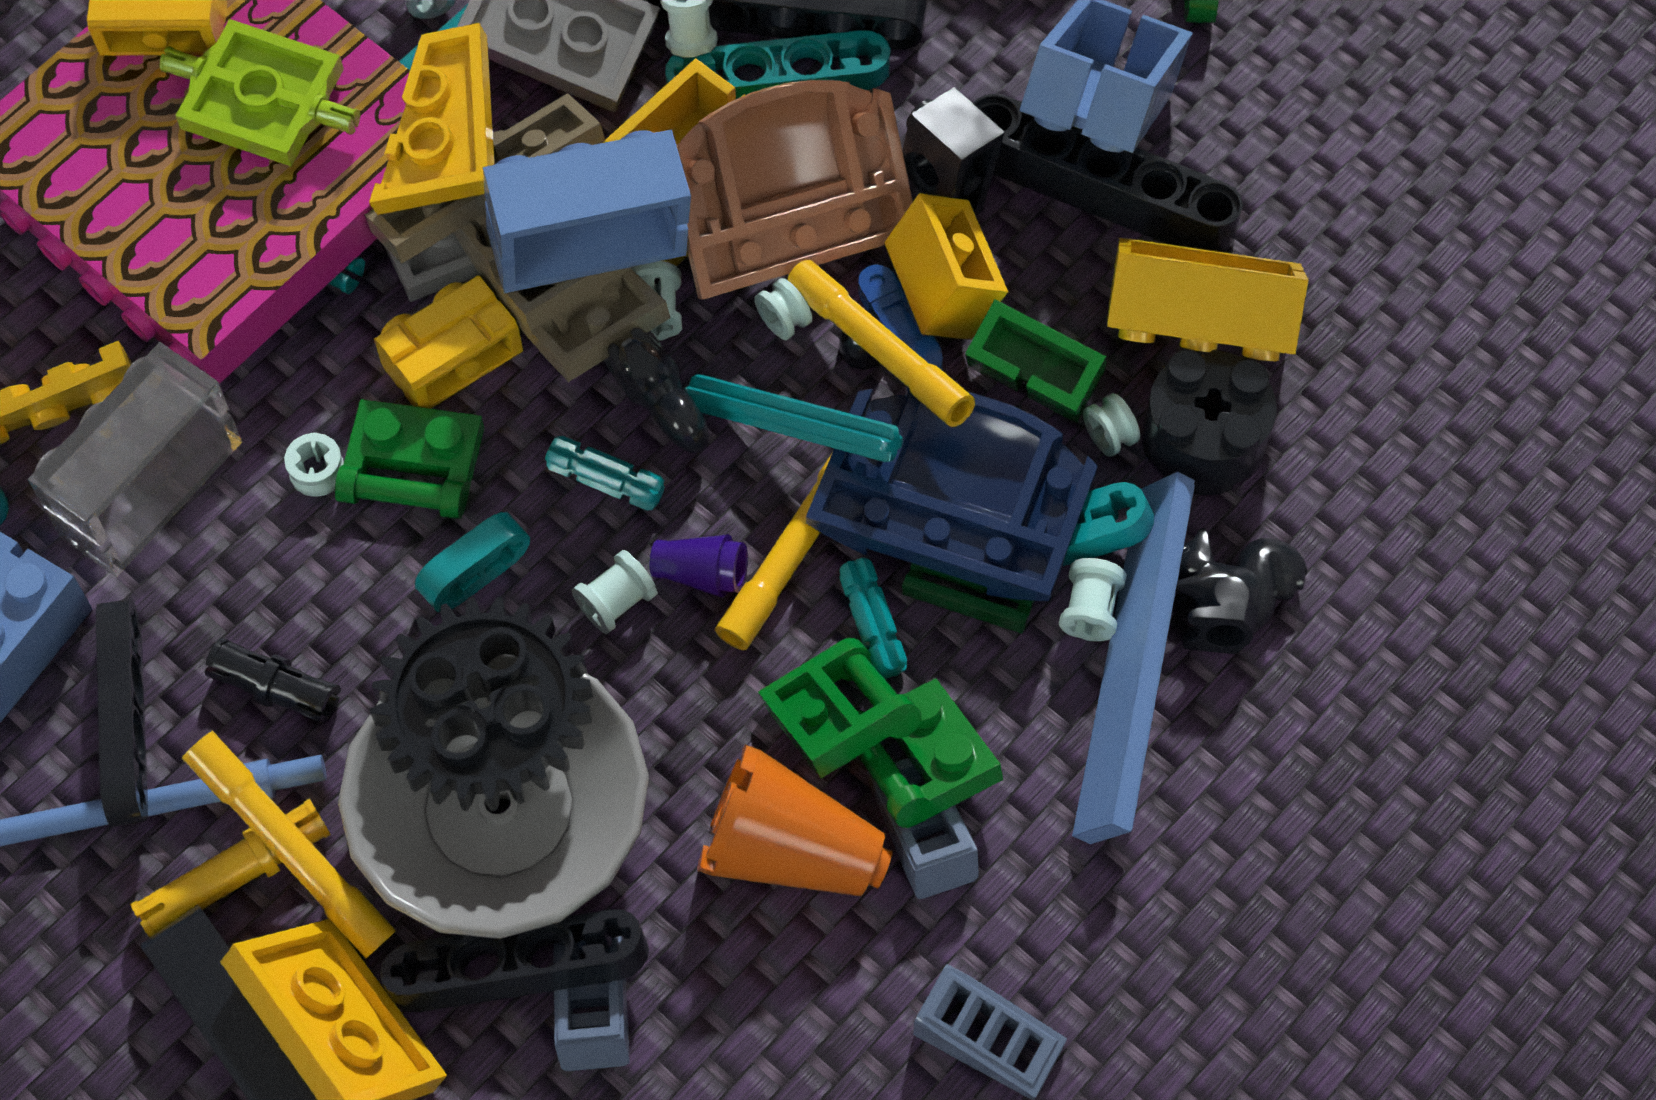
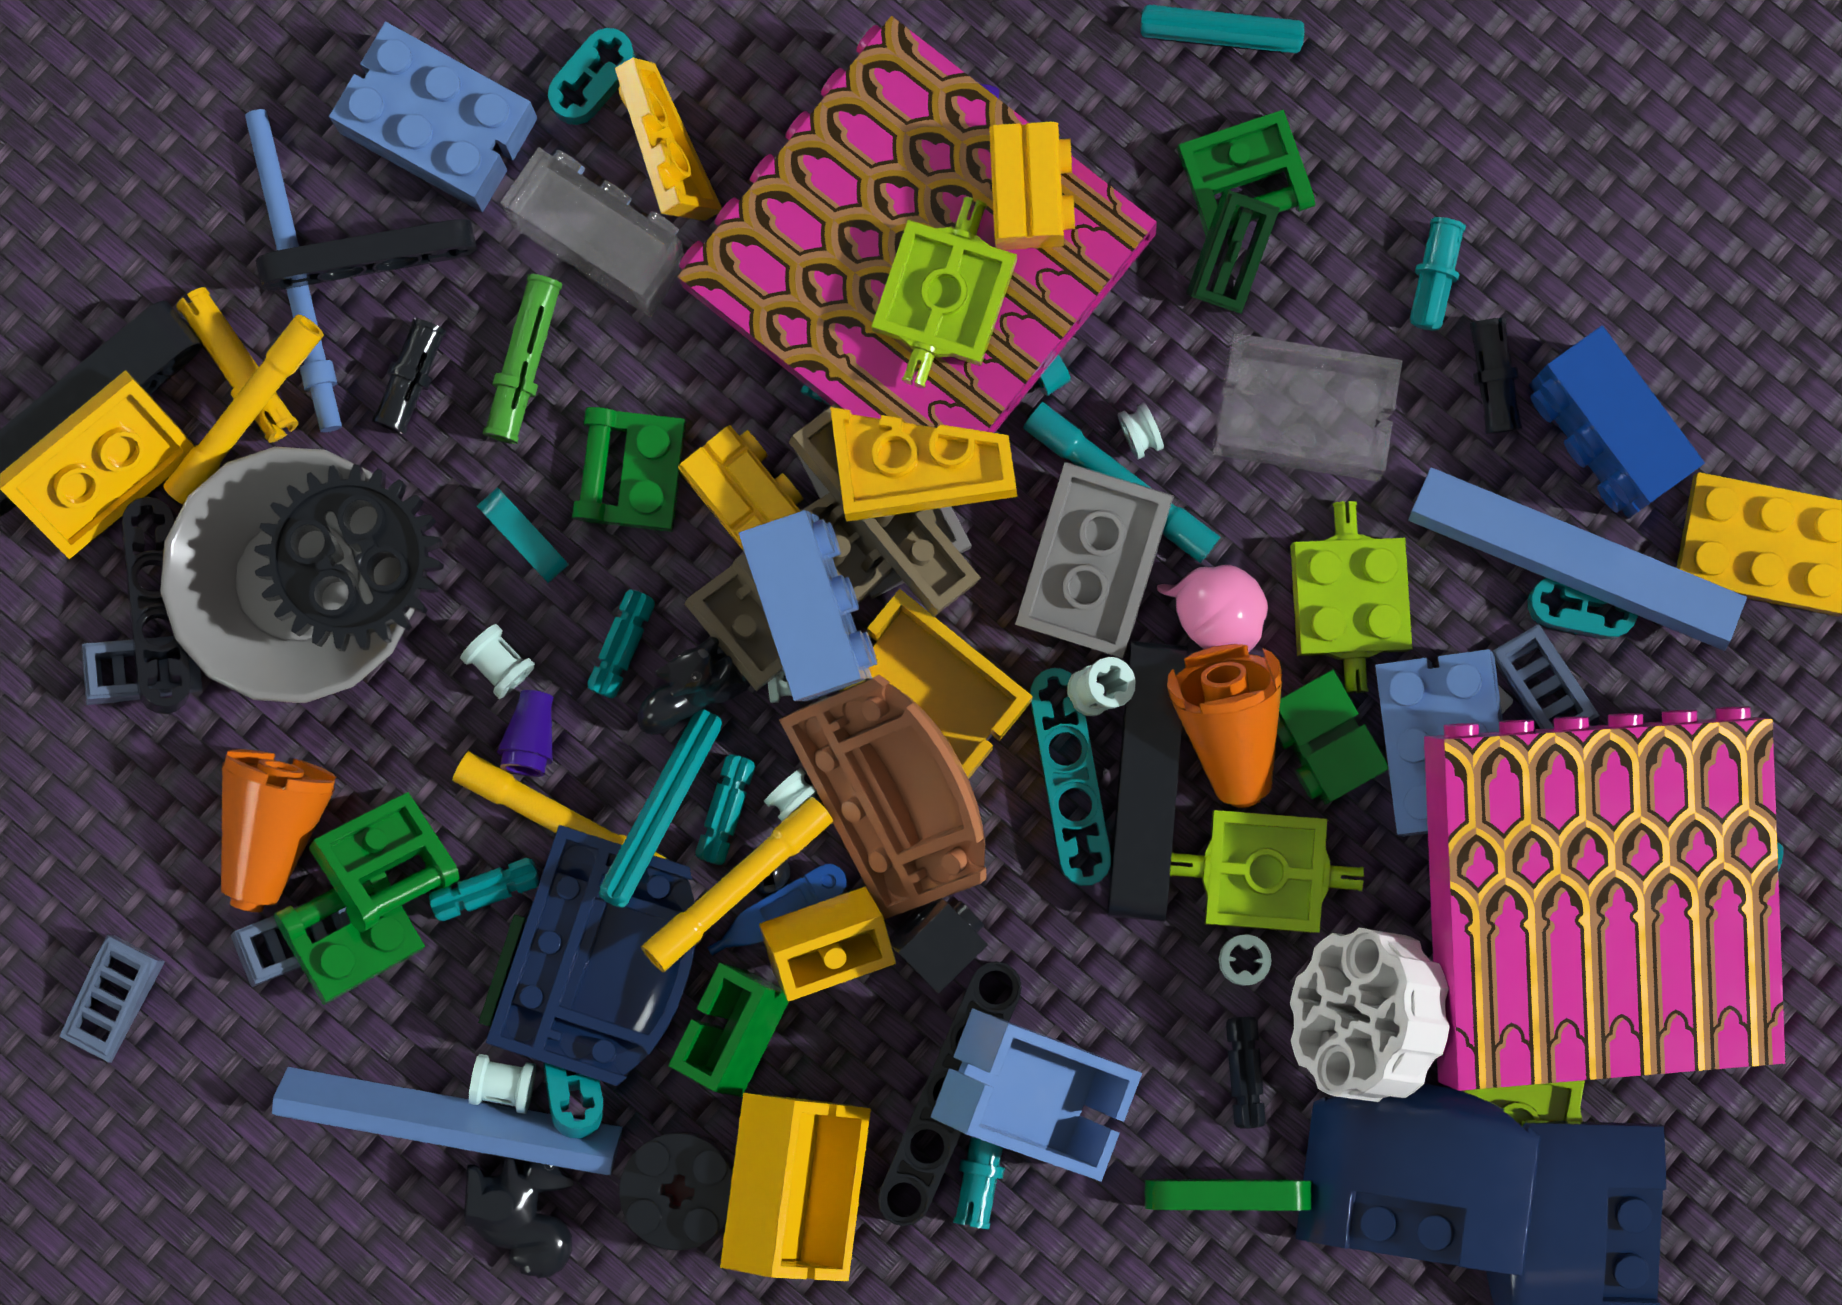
camera: 90 degrees right, 20 degrees up
light aqua bush [284,433,344,497] -> none
light aqua bush [1083,393,1140,457] -> none
none -> bright green pin [482,274,563,444]
none -> teal axle [695,754,755,865]
none -> teal pin [953,1136,1005,1229]

